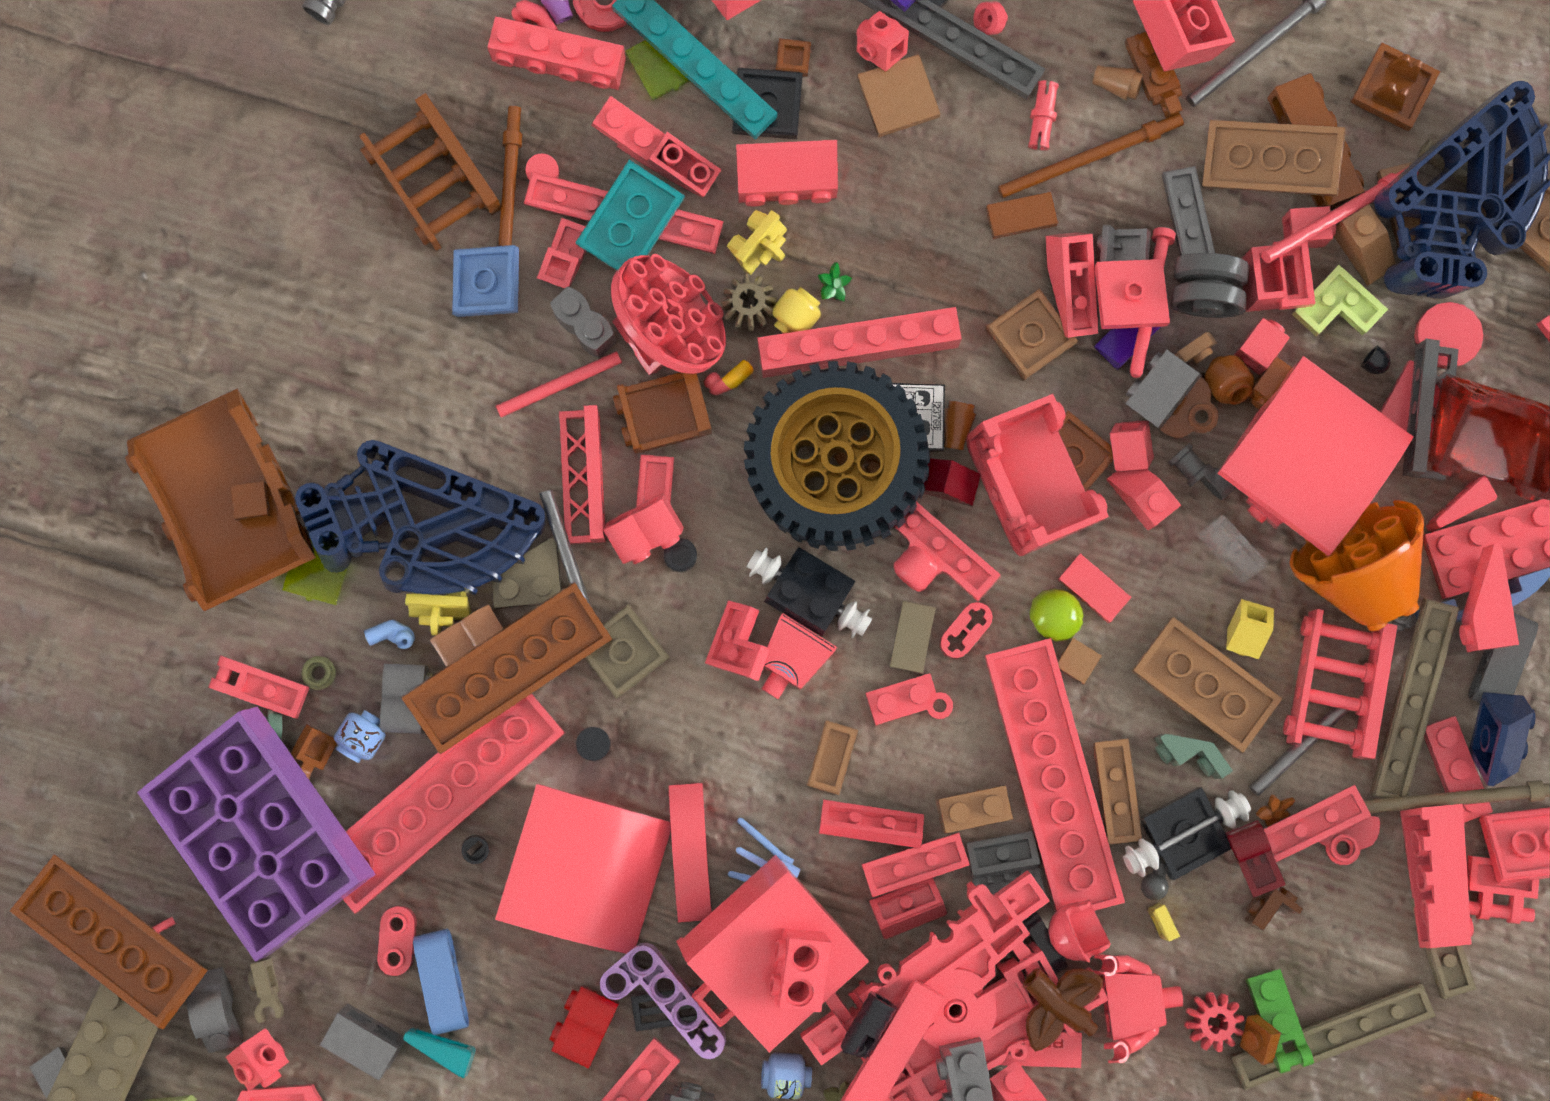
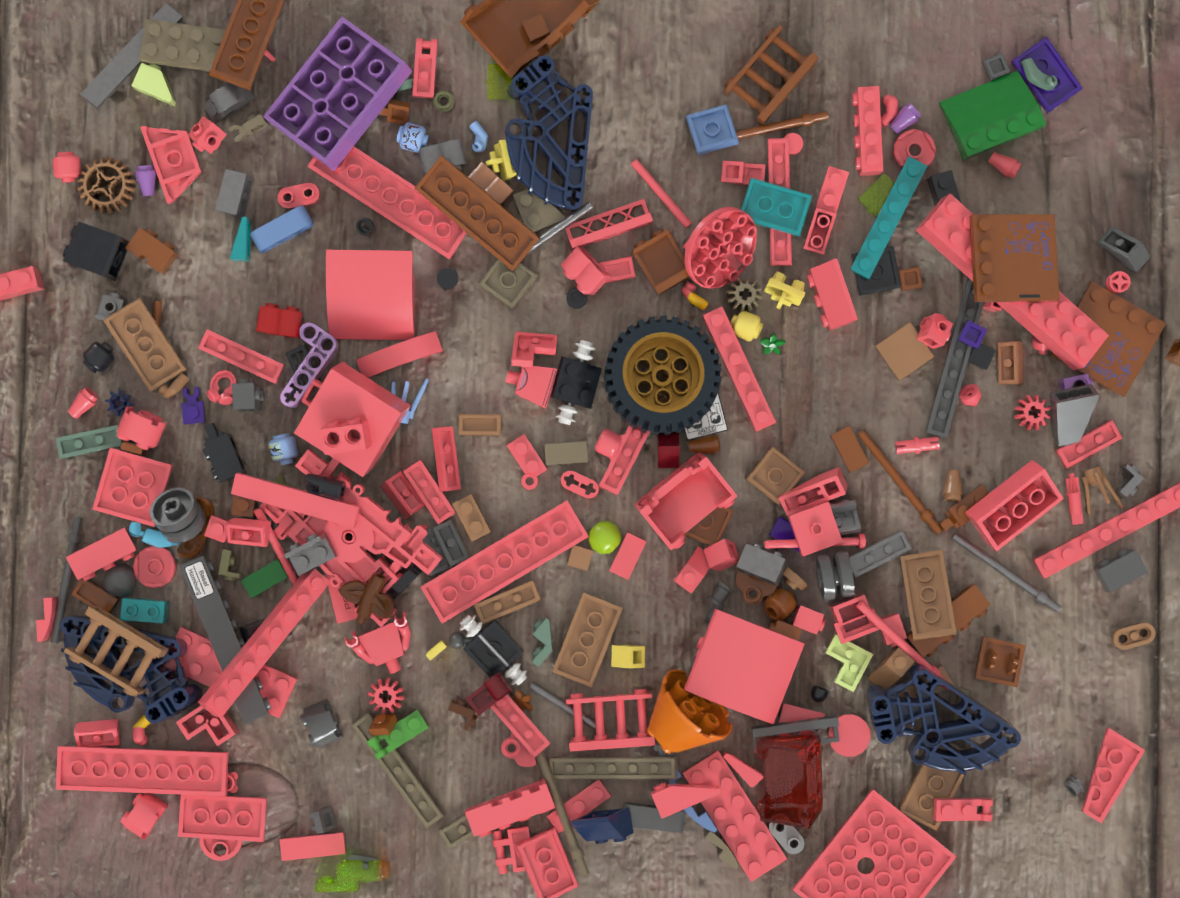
camera: 75 degrees right, 5 degrees up
flat silver brick [550,287,616,358] -> none
coral helmet [1048,899,1111,963] -> none
clear slope [1198,515,1268,583] -> none

